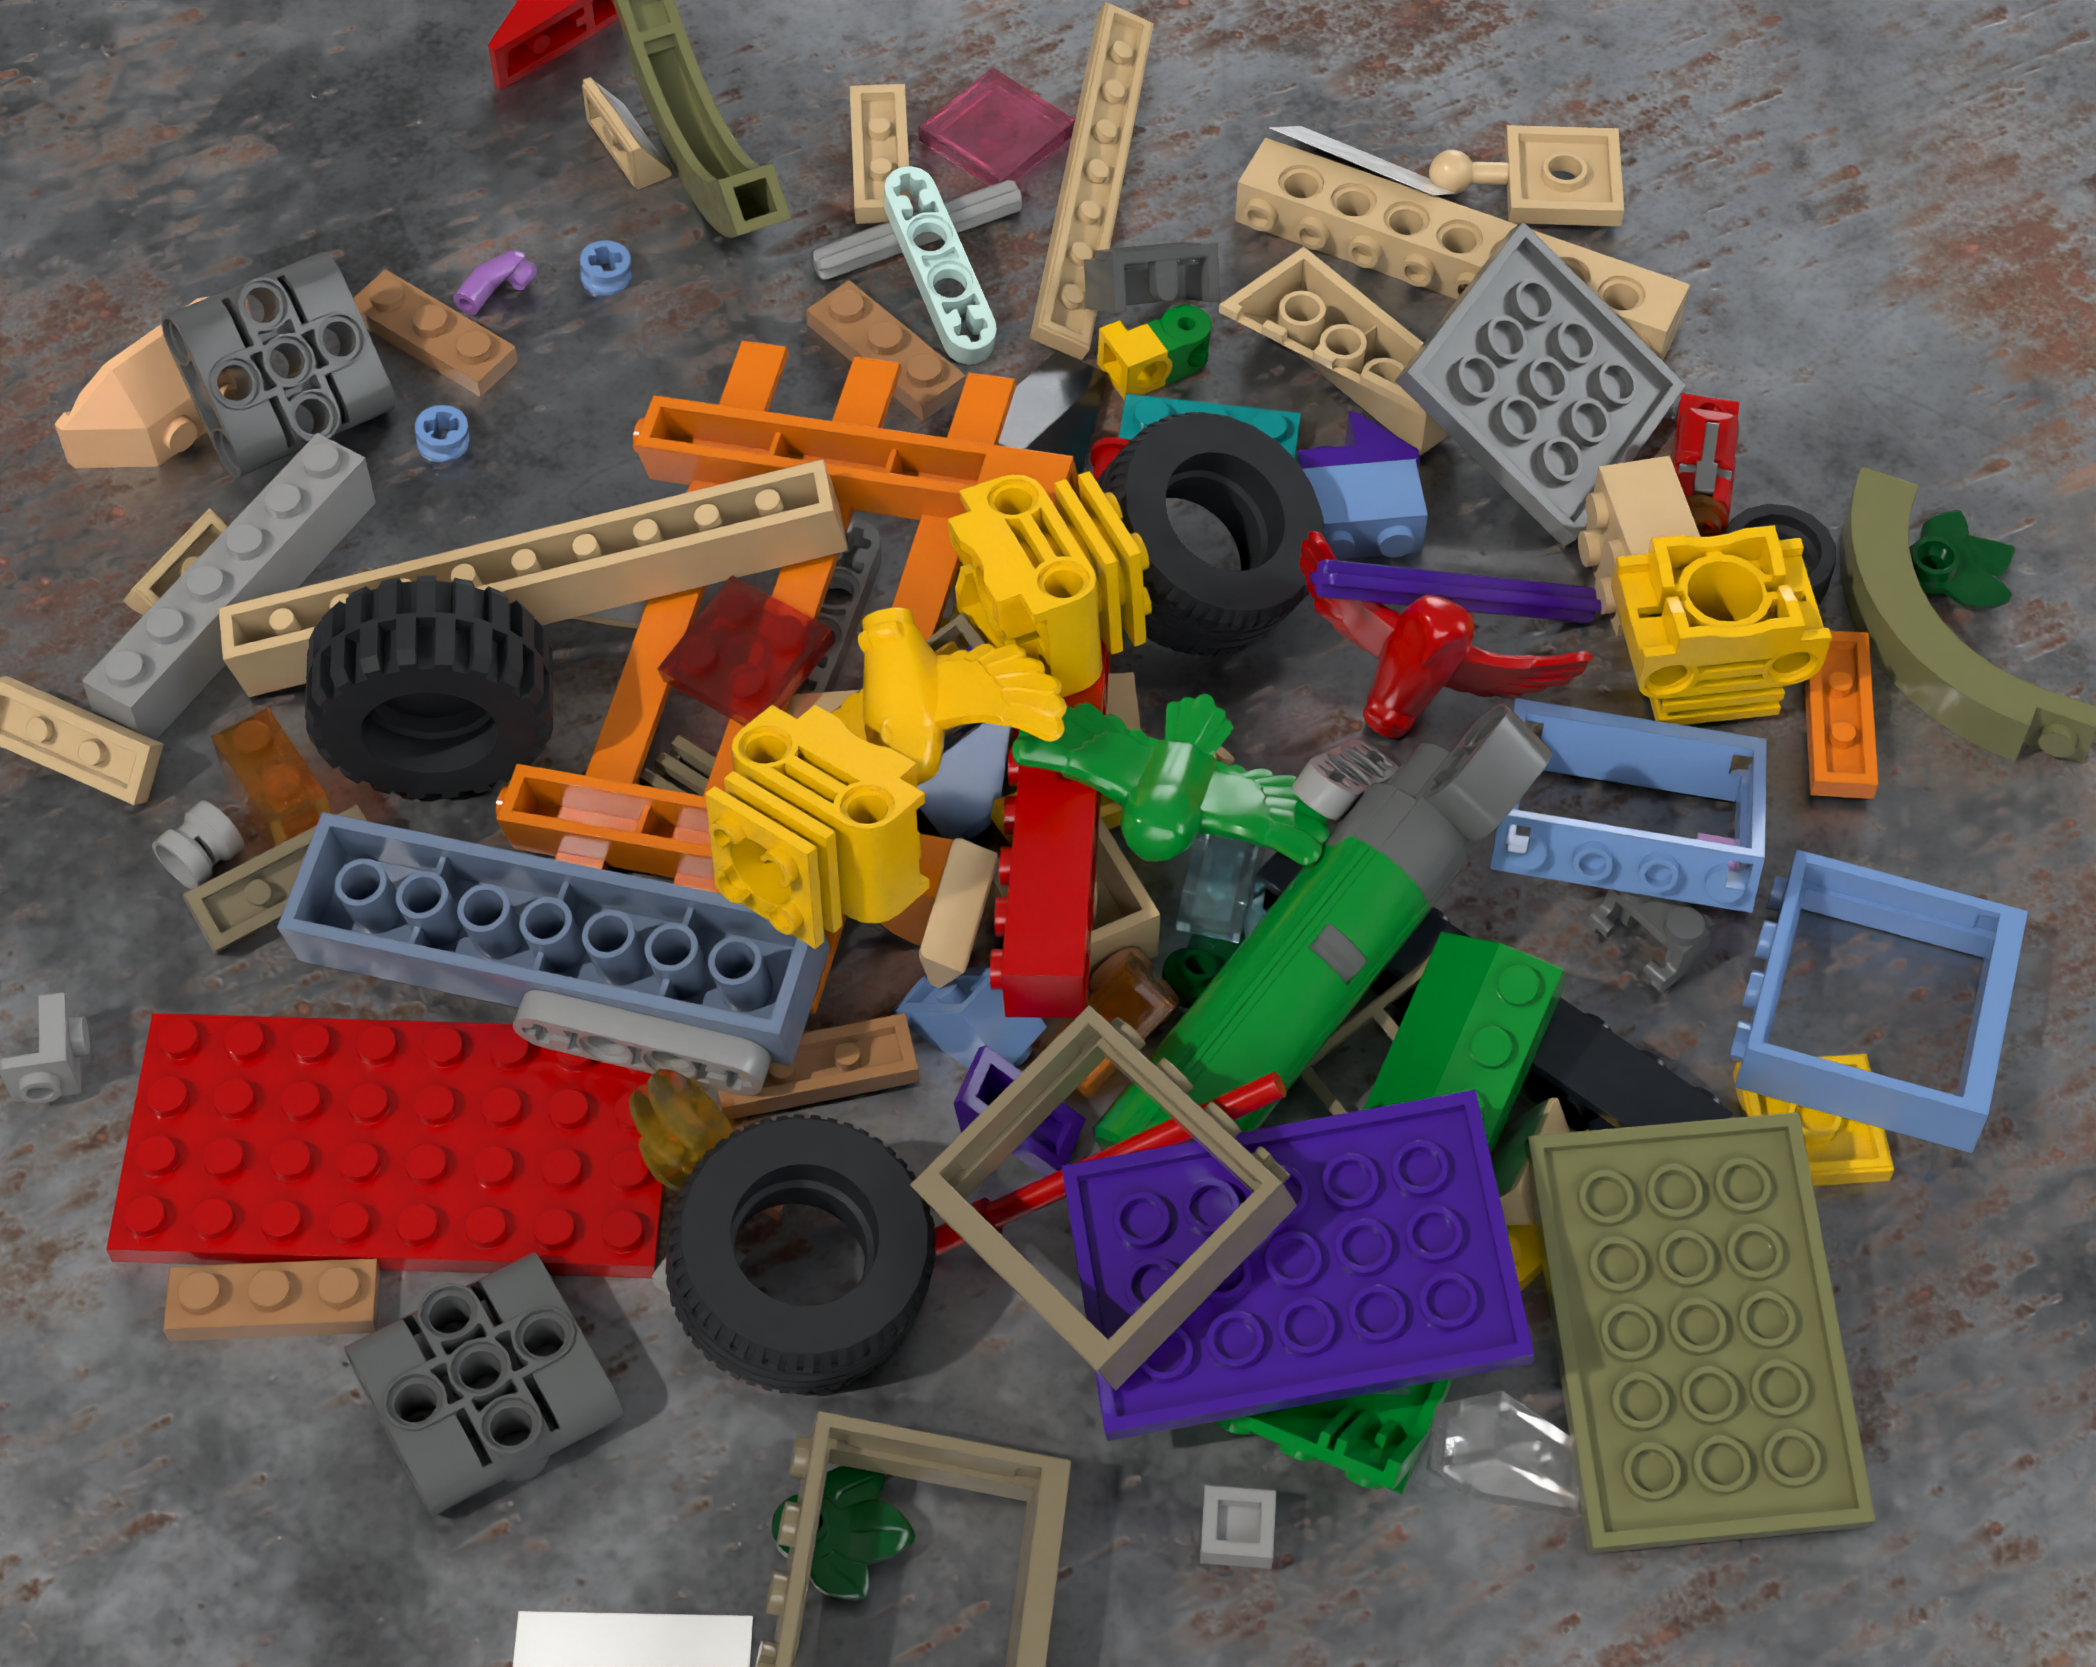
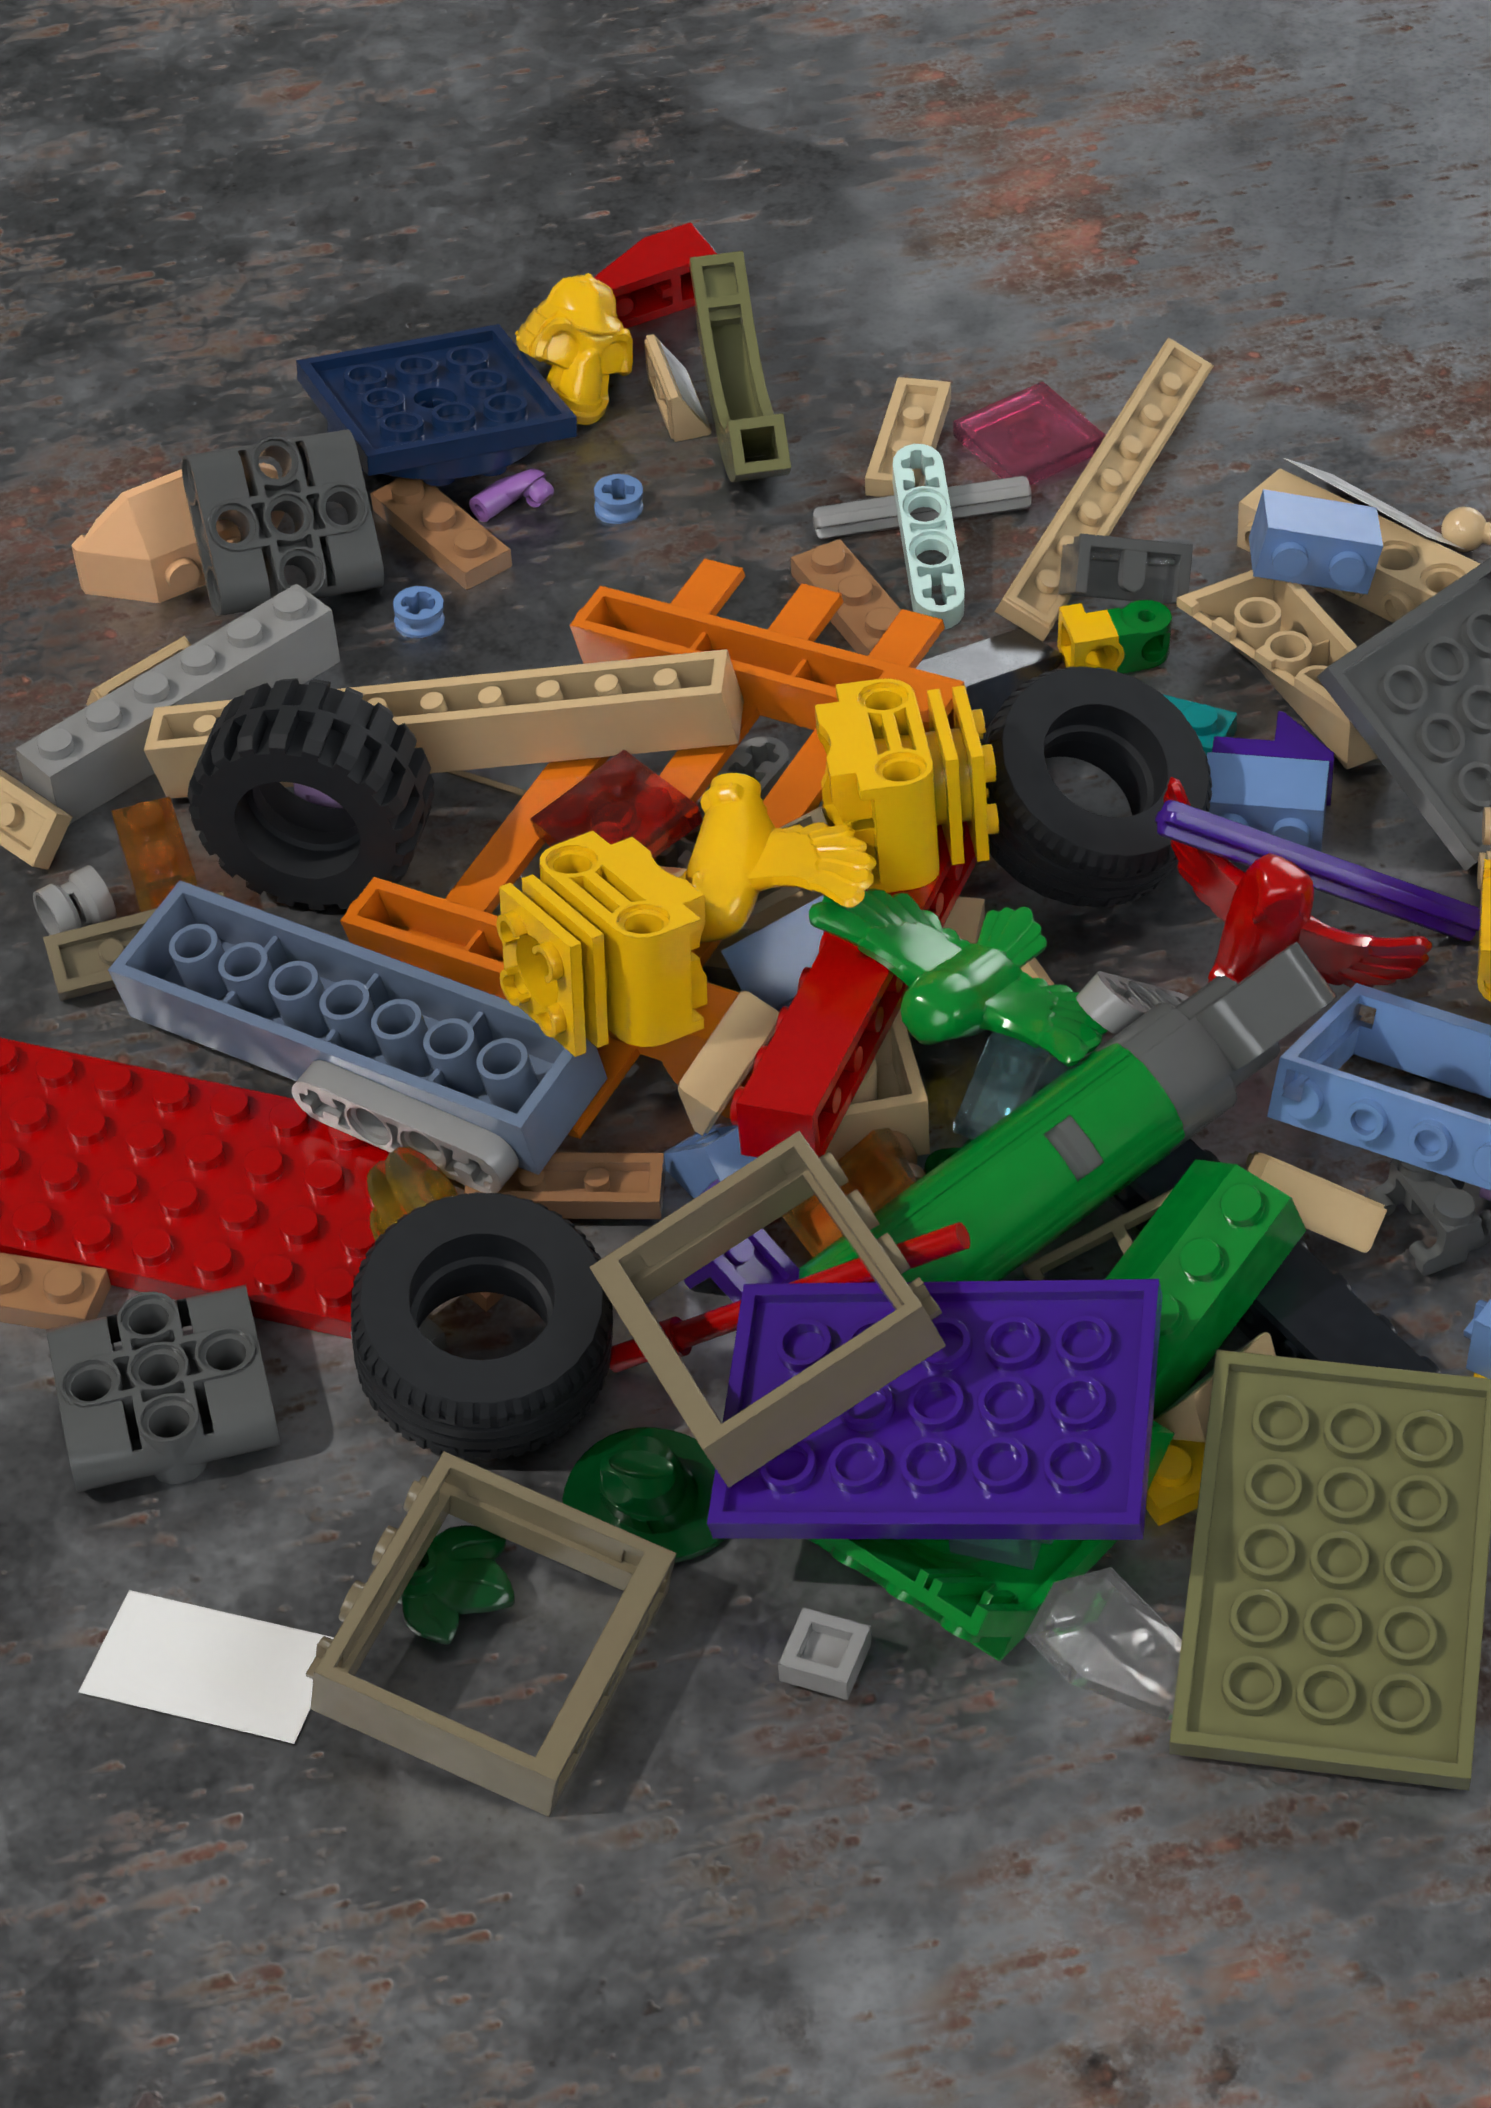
camera: 20 degrees right, 10 degrees down
none -> dark blue piece [296,324,577,486]
none -> yellow head [515,273,633,425]
none -> dark green hat [562,1427,724,1563]
none -> tan slope [1246,1151,1387,1252]
none -> medium blue brick [1248,489,1383,595]

